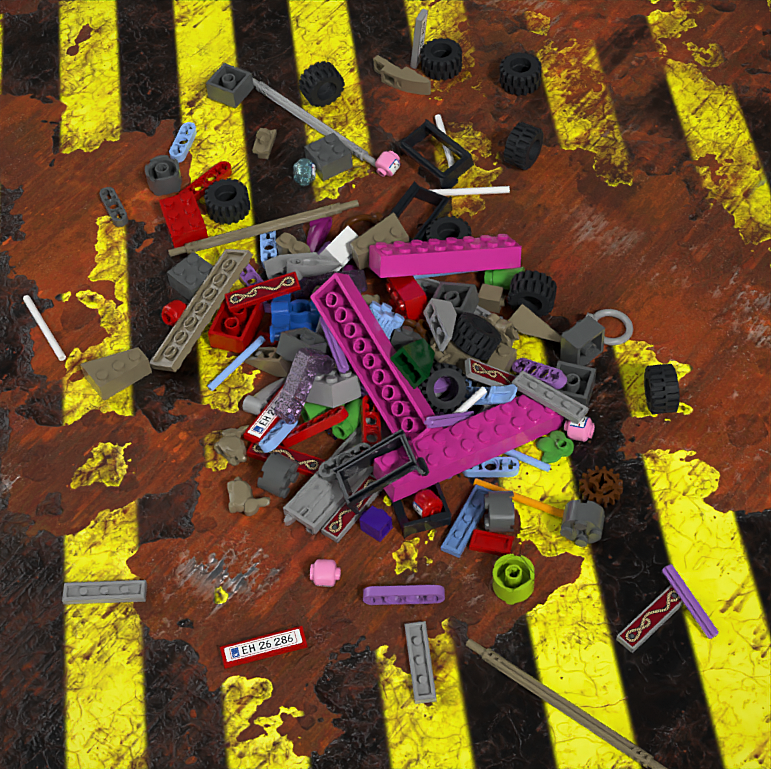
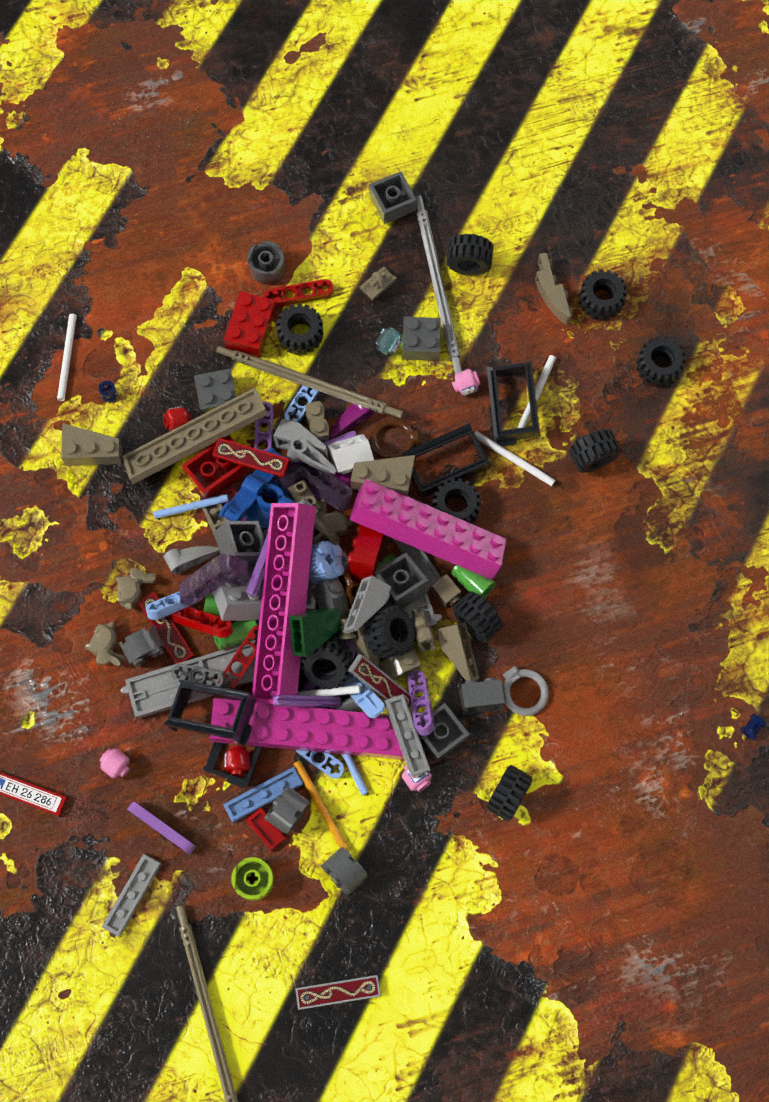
camera: 30 degrees right, 20 degrees up
dark grey beam [99,187,128,227] -> none
light blue beam [169,122,197,163] -> none
tile [243,384,296,445] -> none
tile [321,473,383,543] -> none
dark purple brick [360,505,392,542] -> none
light grey tile [410,9,428,69] -> none
bright green plate [535,430,574,463] -> none
reddish brown gear [579,466,623,507] -> none
medium lavender axle [662,564,719,639] -> none
none -> clear blue bush [98,380,118,403]

